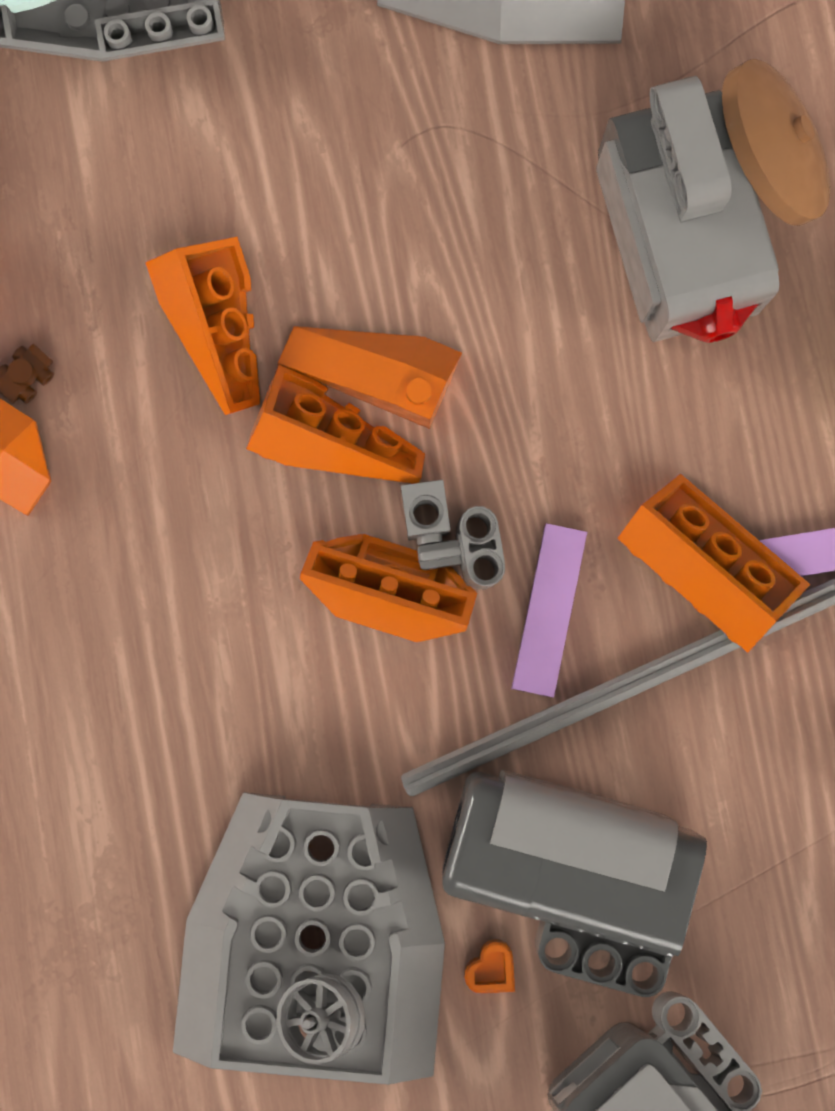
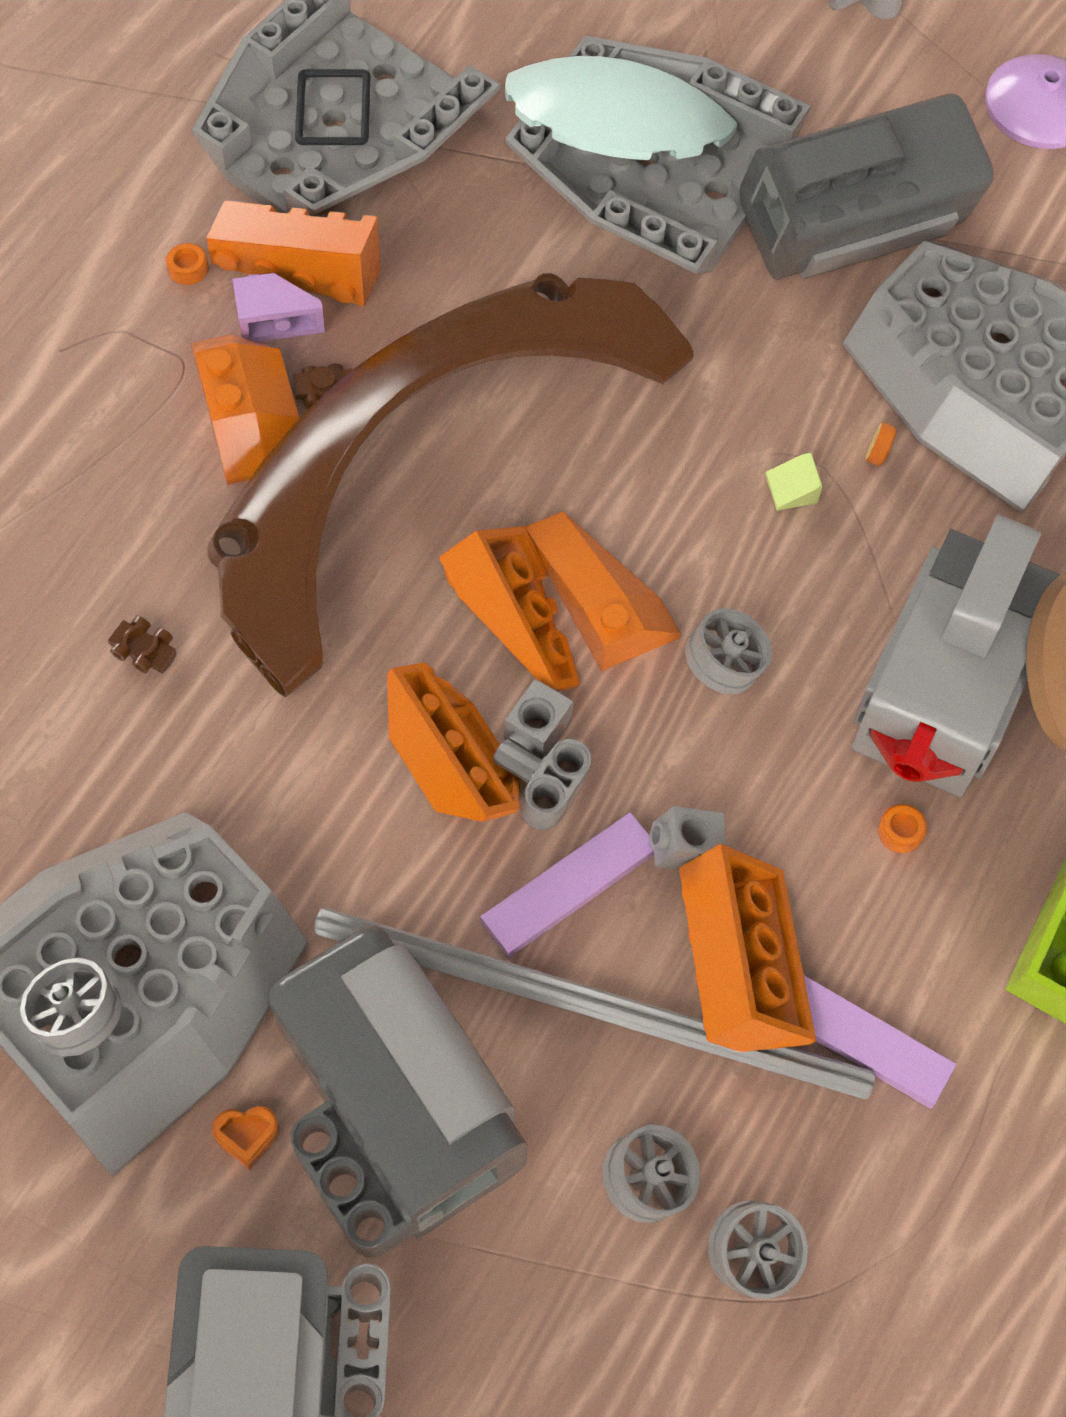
camera: 40 degrees right, 20 degrees down
orange wedge [145,237,260,415] -> none
none -> reddish brown piece [108,615,177,674]
none -> reddish brown panel [207,273,694,697]
none -> light grey wheel [602,1124,700,1223]
none -> light grey brick [649,806,727,870]
none -> light grey wheel [685,608,772,694]
none -> yellowish green slope [765,453,822,511]
none -> orange tile [865,422,897,467]
none -> orange tile [878,804,927,853]

